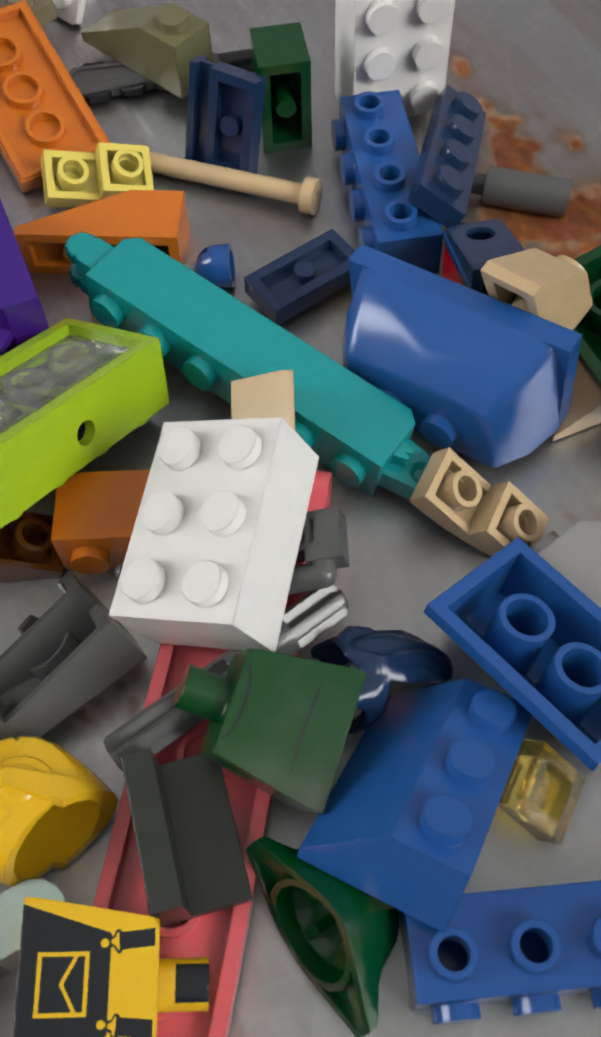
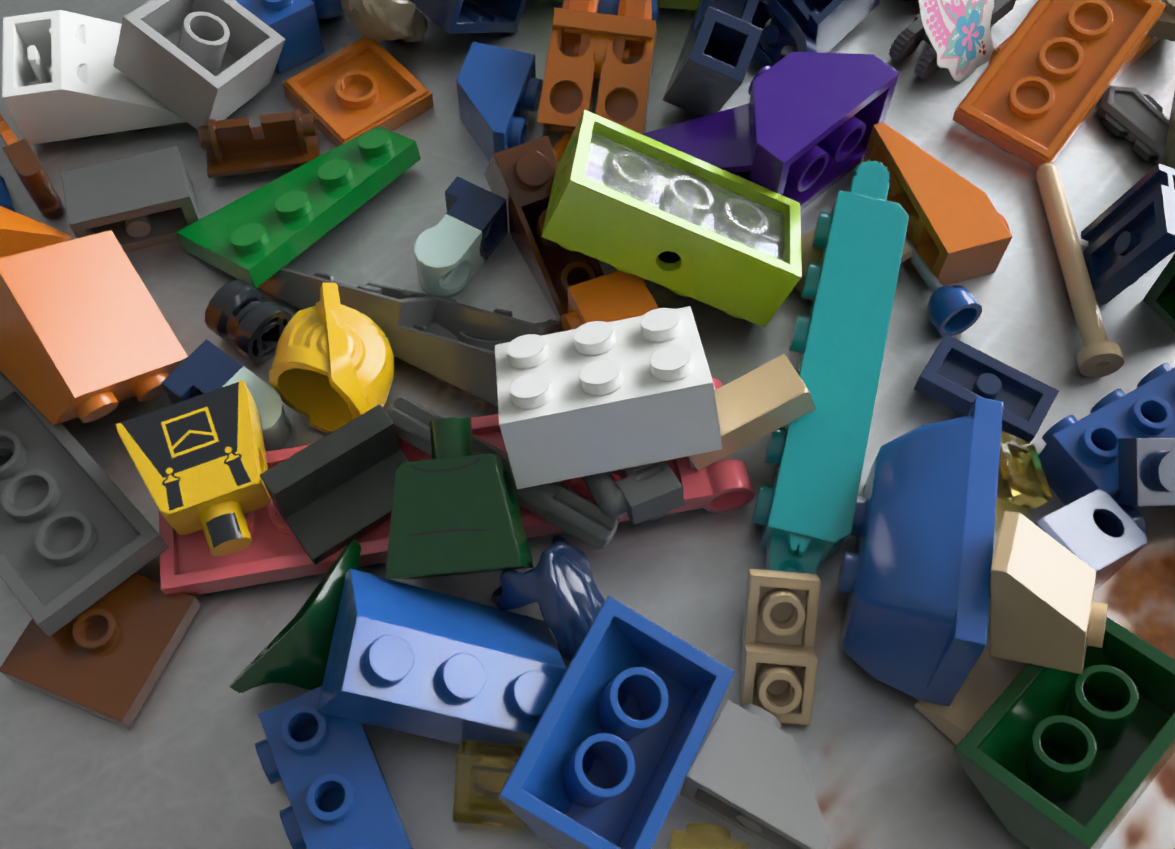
camera: 65 degrees right, 0 degrees up
light yellow slope [40,142,154,208] -> none

